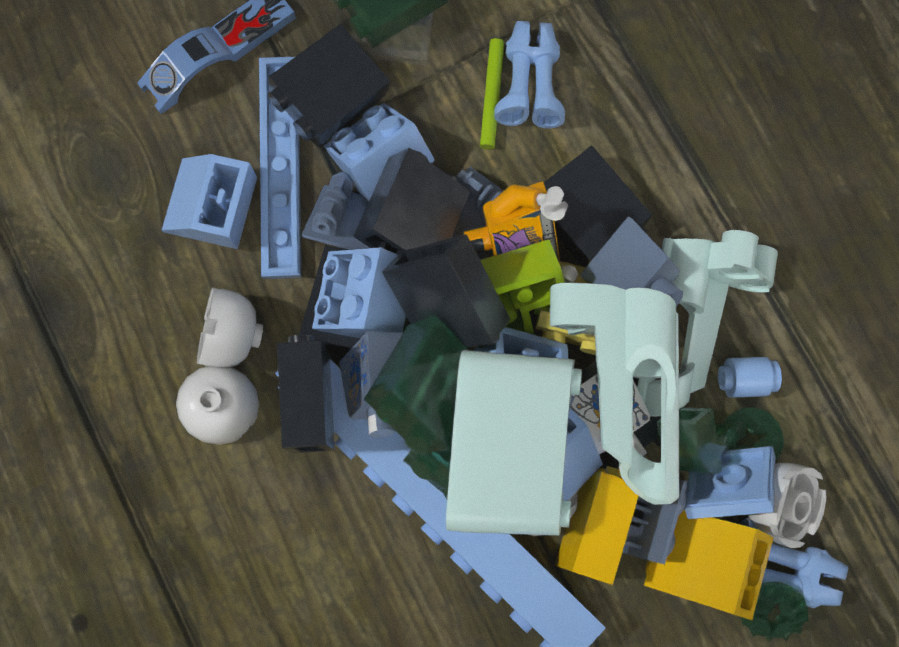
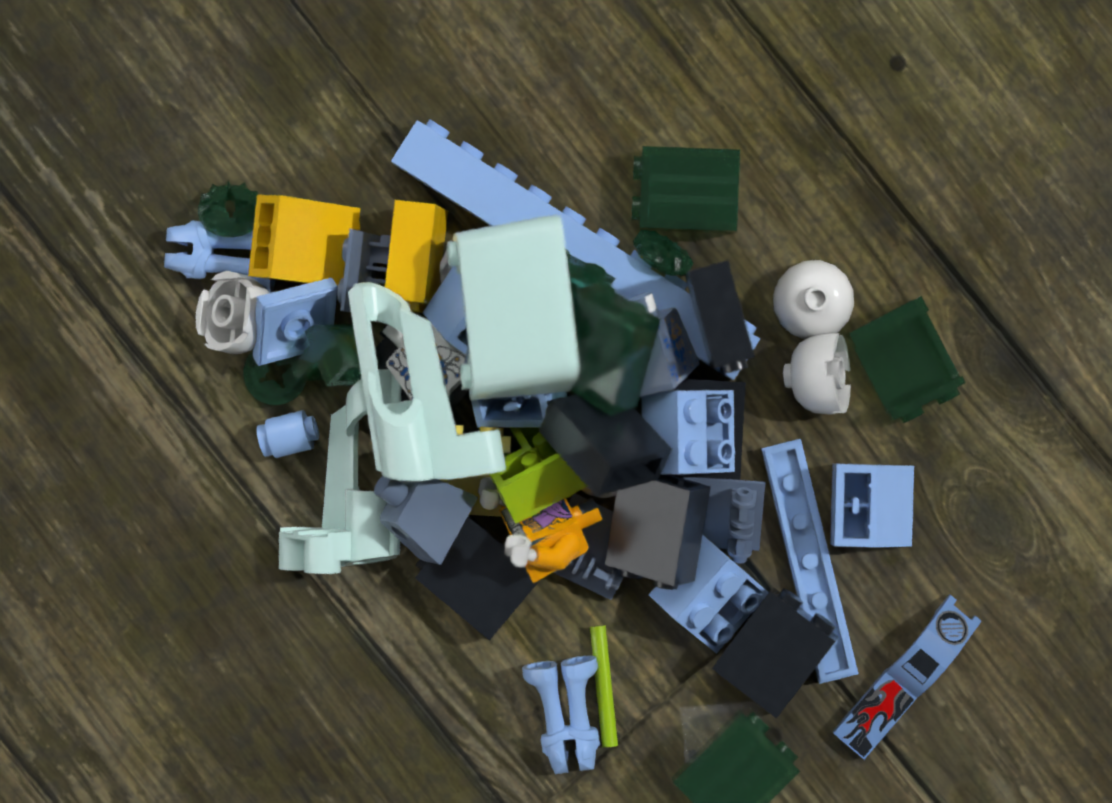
camera: 170 degrees right, 10 degrees up
none -> clear green brick [631,146,740,233]
none -> clear green gear [633,230,694,276]
none -> clear green panel [845,296,966,424]

